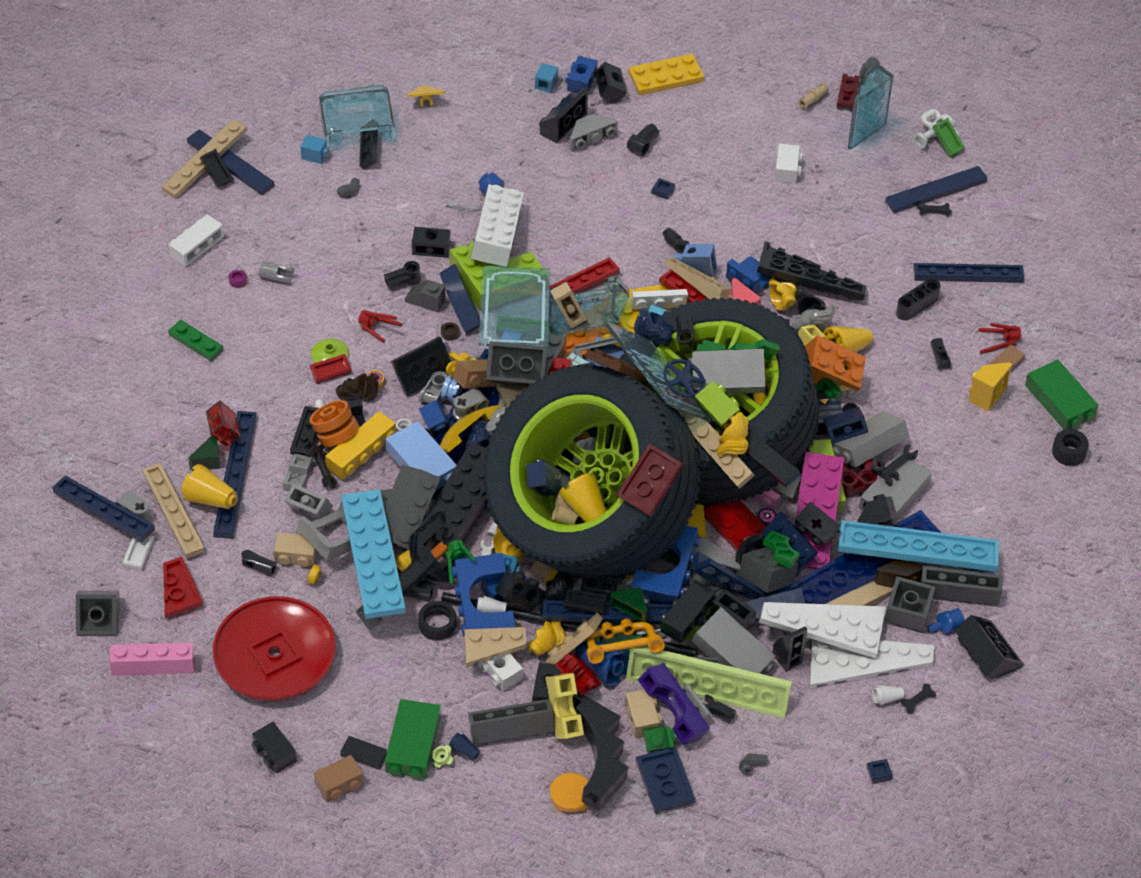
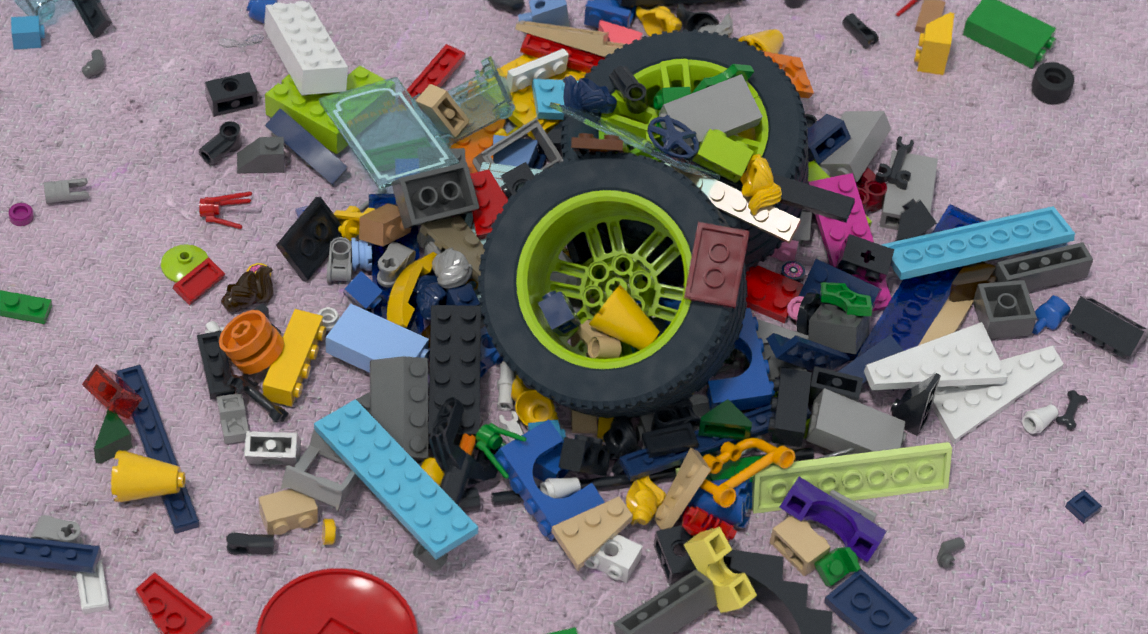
camera: 30 degrees left, 0 degrees up
tan plate [142,463,205,559] -> none
black tyre [418,601,456,640] -> none
dark brown tile [441,322,459,341] -> none
black bar [703,694,736,723] -> none

